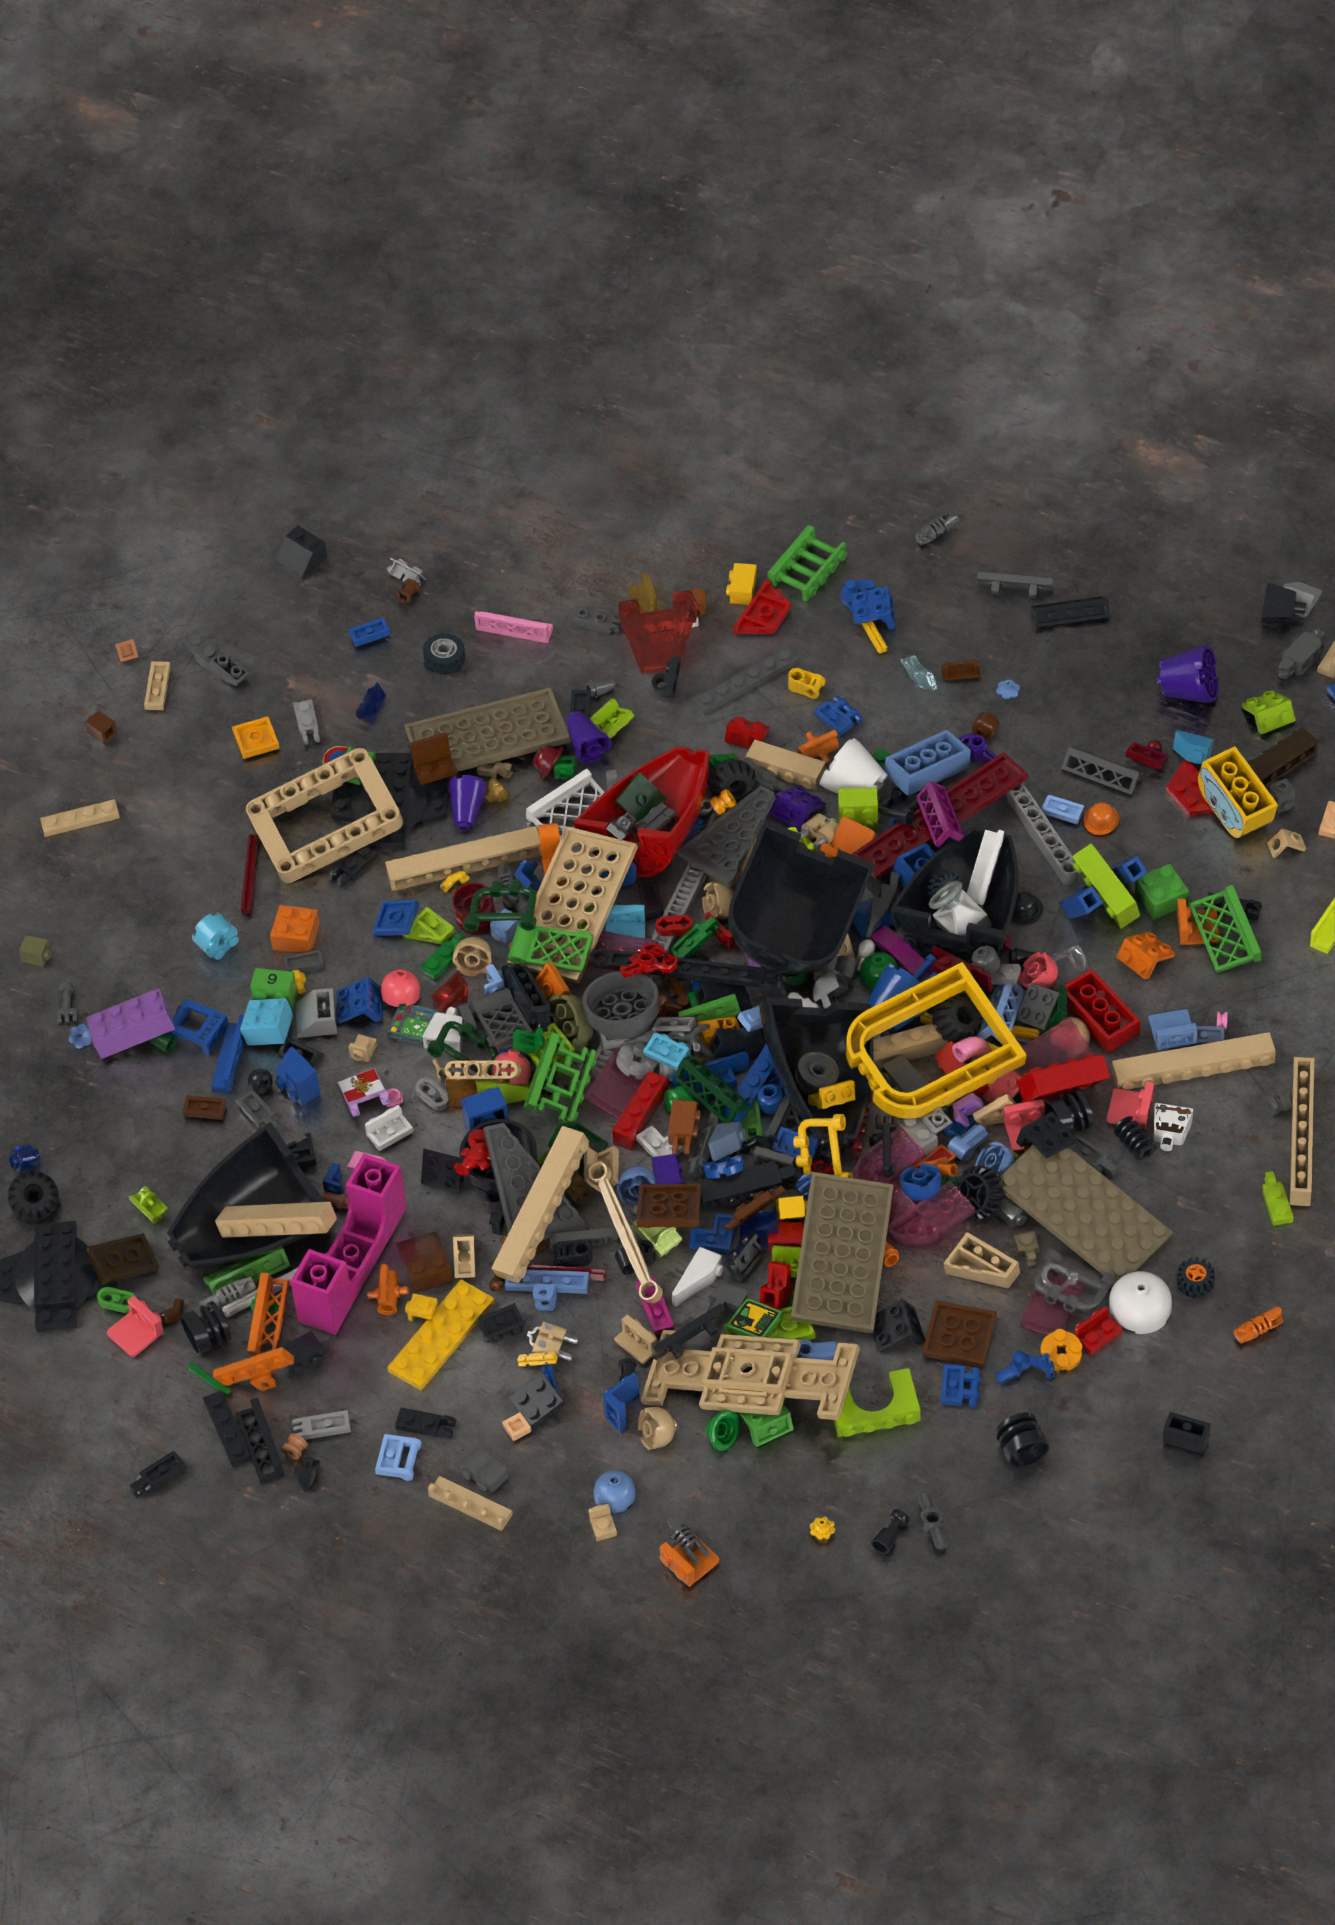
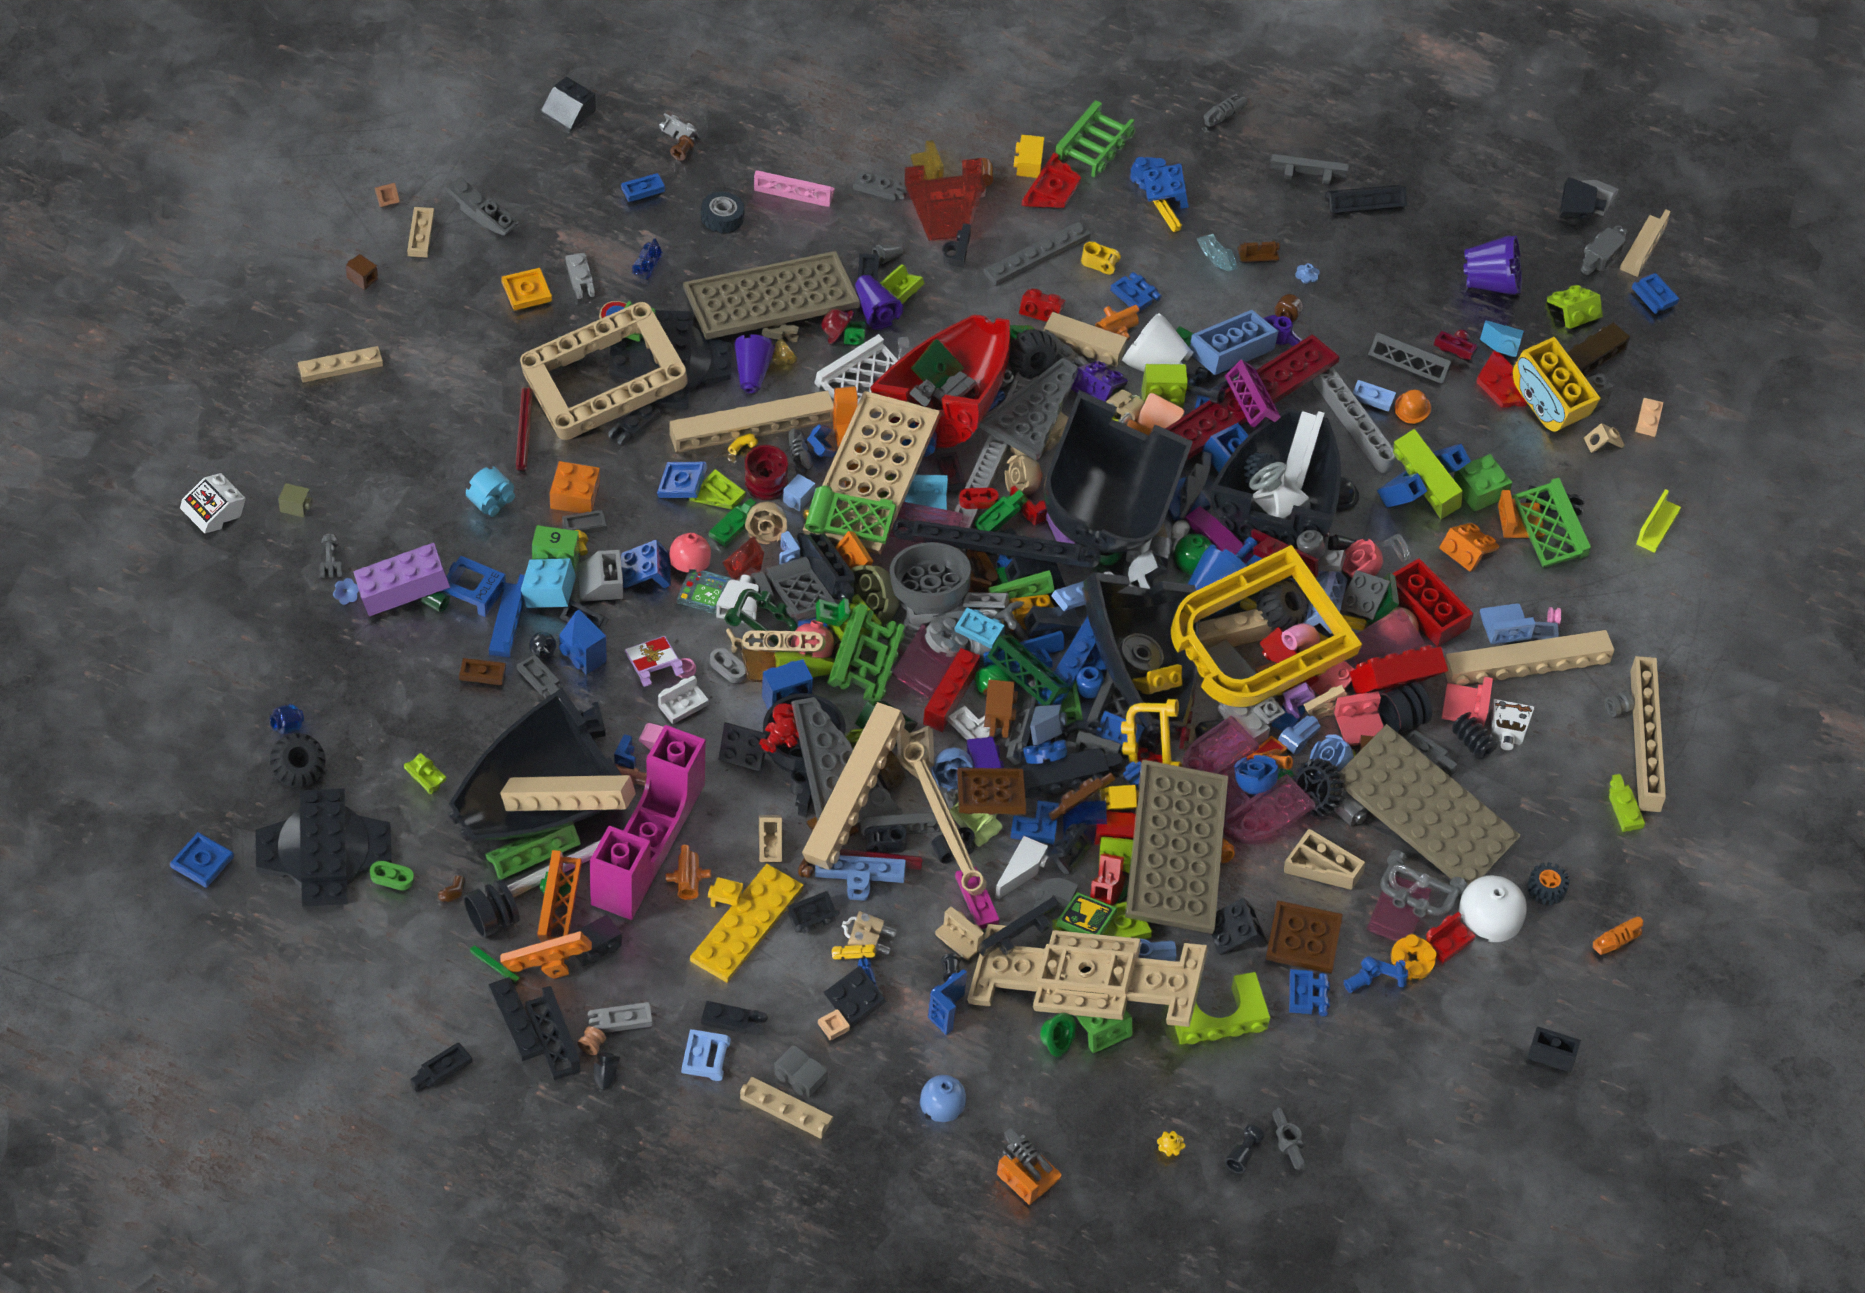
camera: 10 degrees left, 0 degrees up
dark brown plate [86,1233,159,1284] -> none
coral bracket [107,1296,164,1357] -> none
light grey hinge [199,1277,256,1310] -> none
tan bracket [348,1034,377,1062] -> none
reddish brown slope [396,1231,453,1293] -> none
reddish brown bracket [410,732,457,785] -> none
dark green bar [463,881,537,931] -> none
tan bracket [588,1504,617,1541] -> none
red animal [620,943,678,978] -> none
tan cylinder [638,1407,677,1450] -> none
light orange wheel [710,789,736,815] -> none
black hinge [875,1114,897,1178] -> none
black wheel [995,1412,1050,1468] -> none
dark tan plate [1014,1231,1039,1267] -> none
black bracket [1016,1112,1077,1159] -> none

